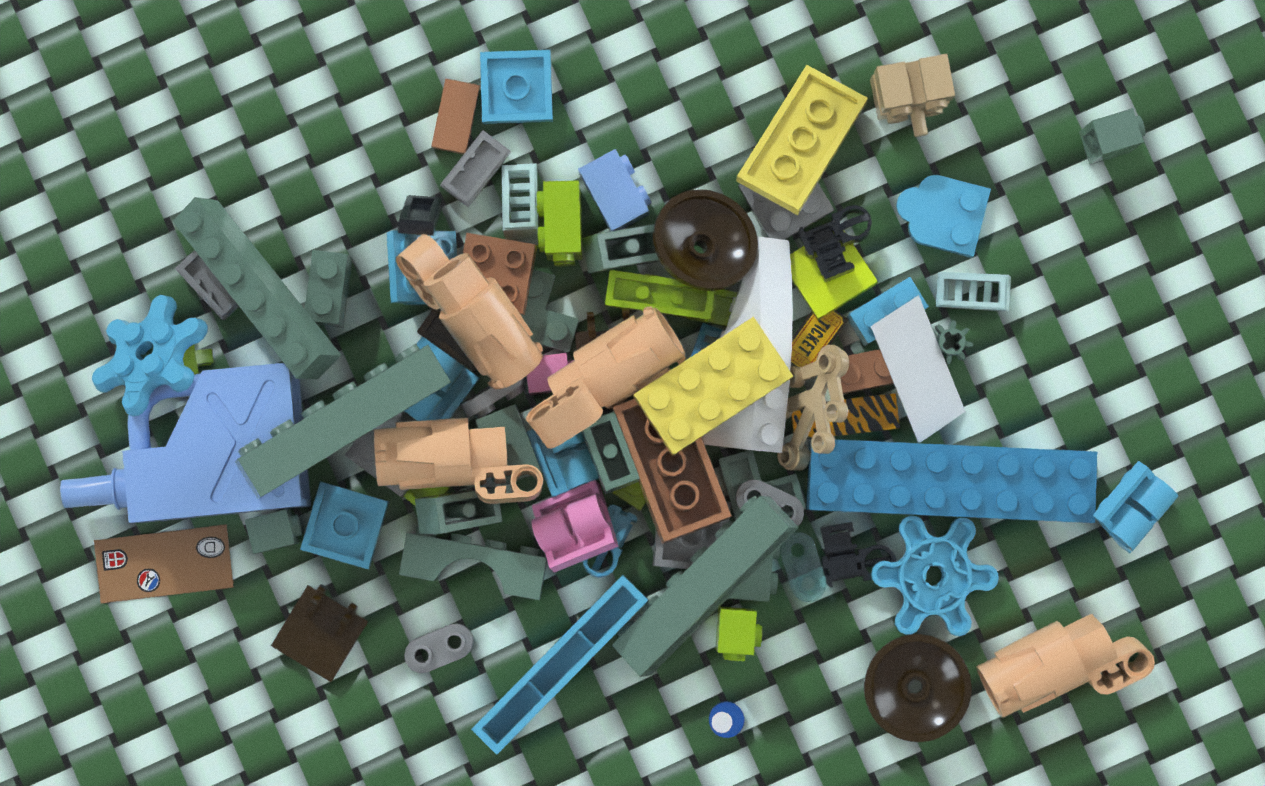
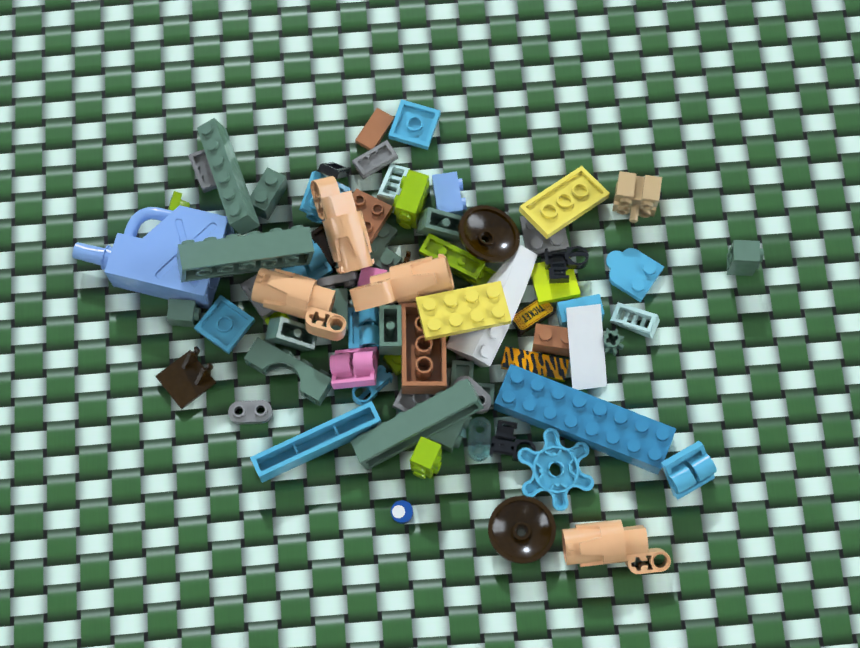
camera: 20 degrees right, 15 degrees down
medium azure plate [92,295,208,417] -> none
medium nougat sticker [94,524,234,603] -> none
tan plant [778,345,849,471] -> none

